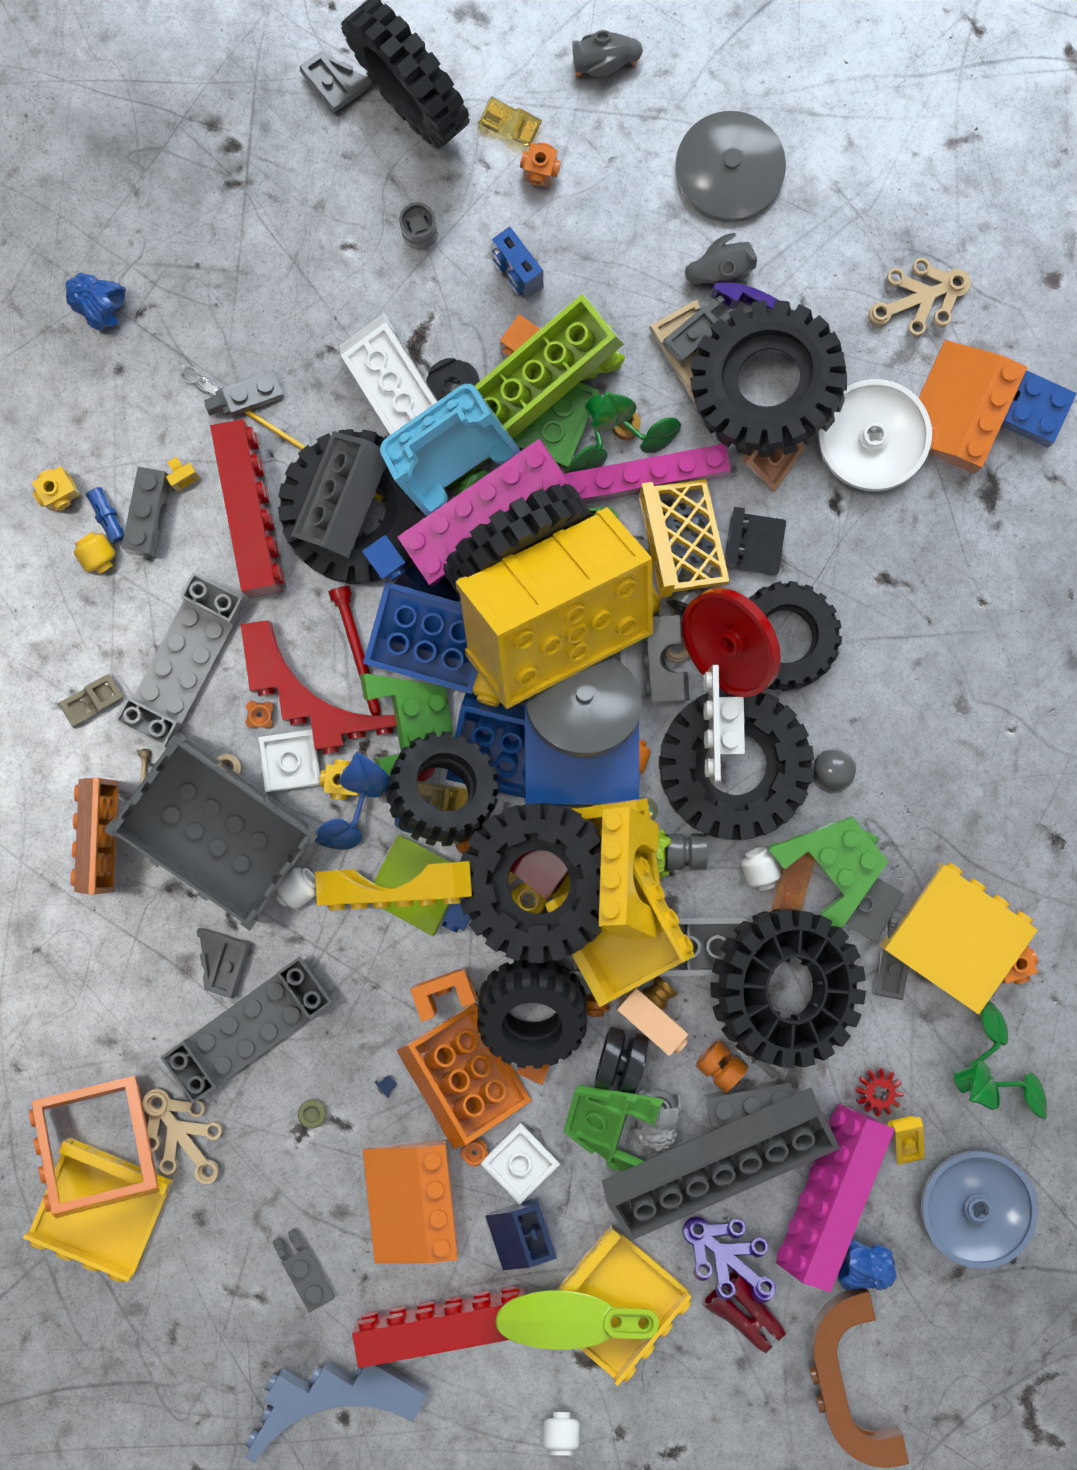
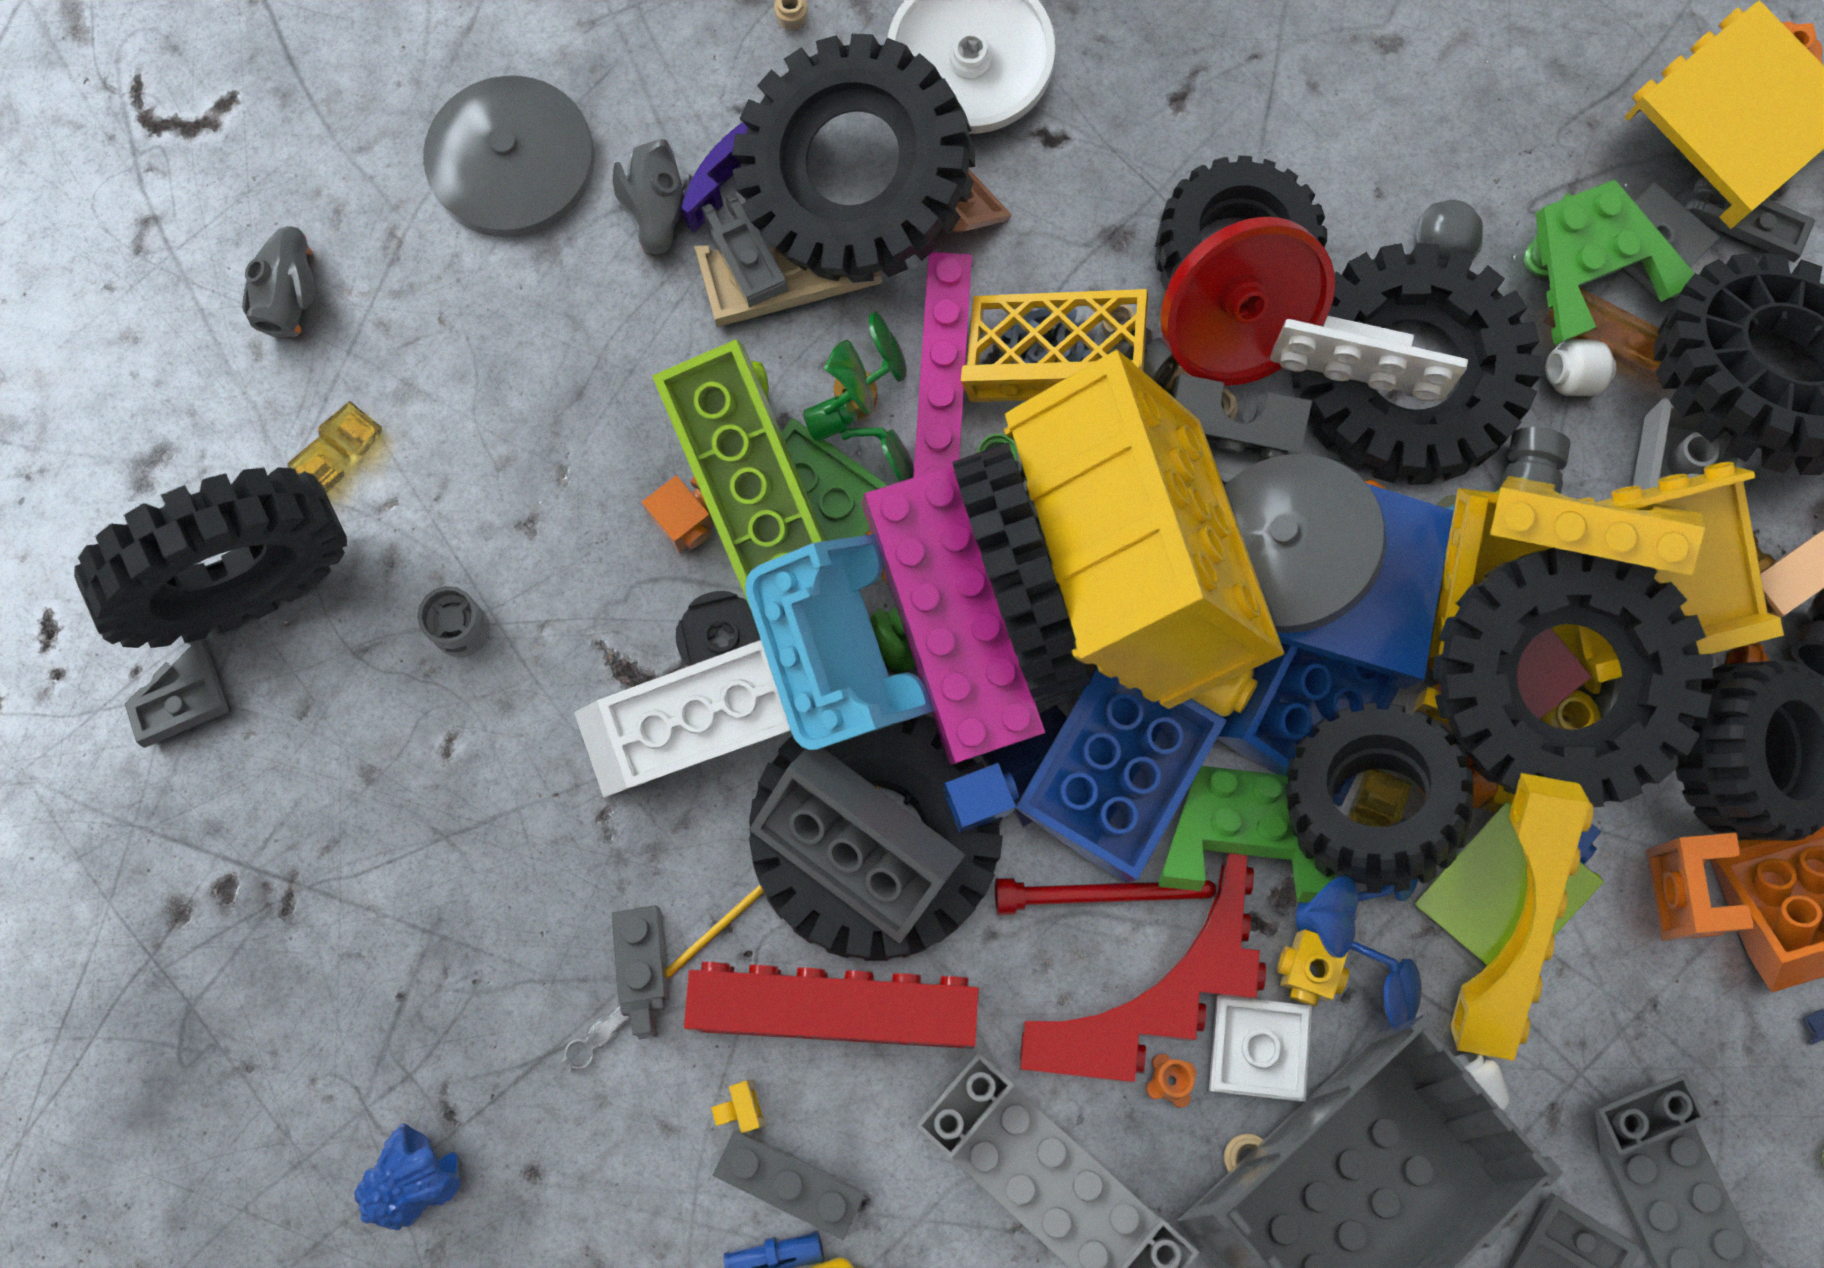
camera: 80 degrees left, 10 degrees down
blue piece [491,226,544,300] -> none
orange brick [520,142,561,187] -> none
black bracket [724,507,786,575] -> none

